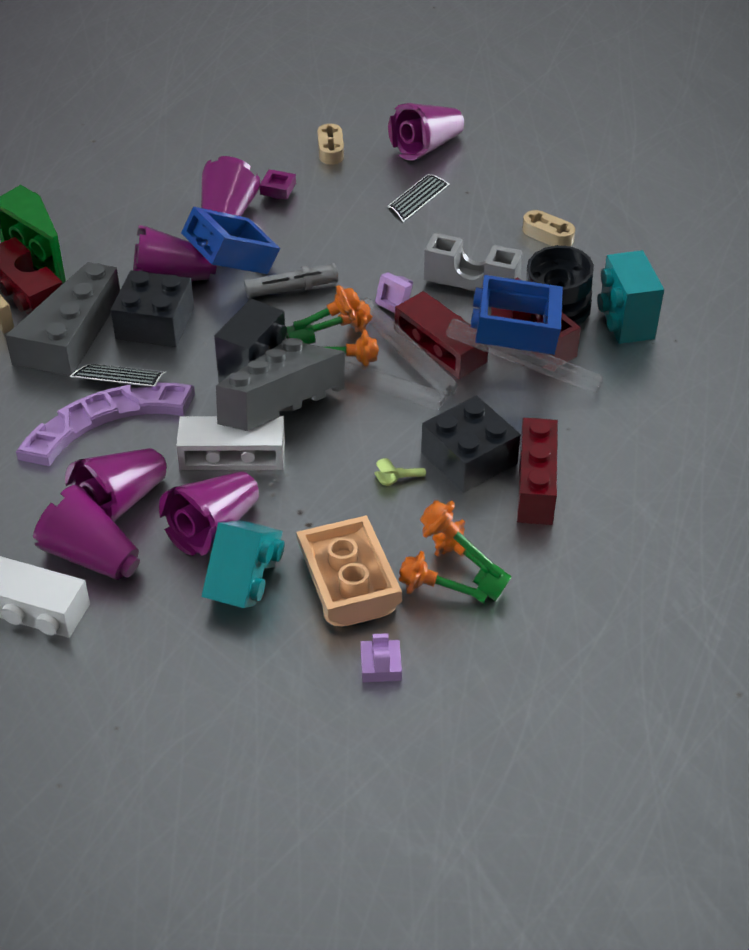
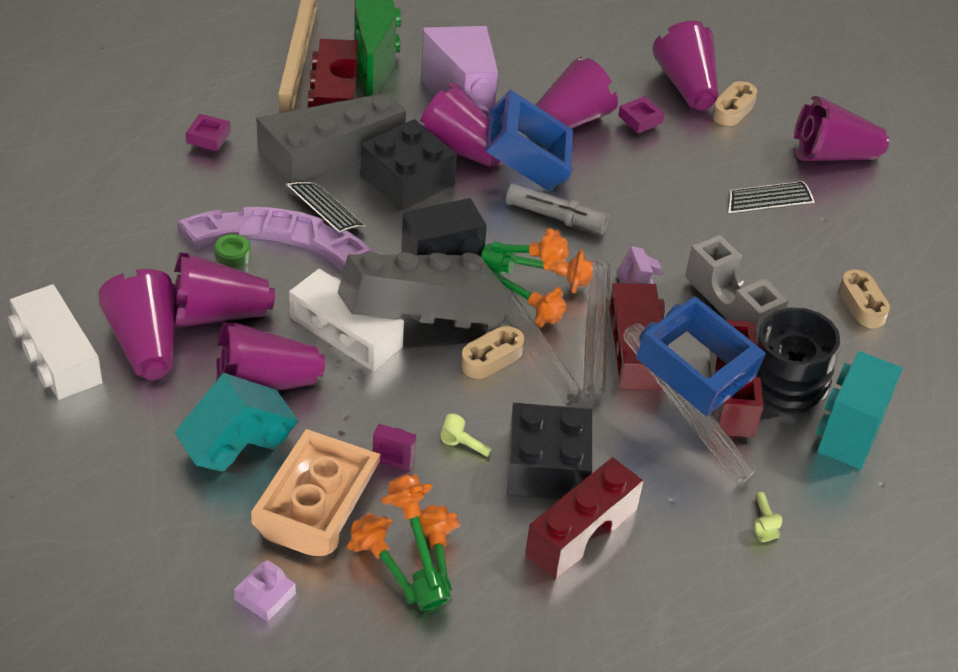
camera: 35 degrees right, 0 degrees up
none -> bright green tile [214,234,251,268]
none -> magenta plate [372,424,417,472]
none -> lavender slope [421,26,498,117]
none -> tan beam [461,326,524,379]
none -> magenta cone [652,21,719,110]
none -> yellowish green hand [754,492,782,542]

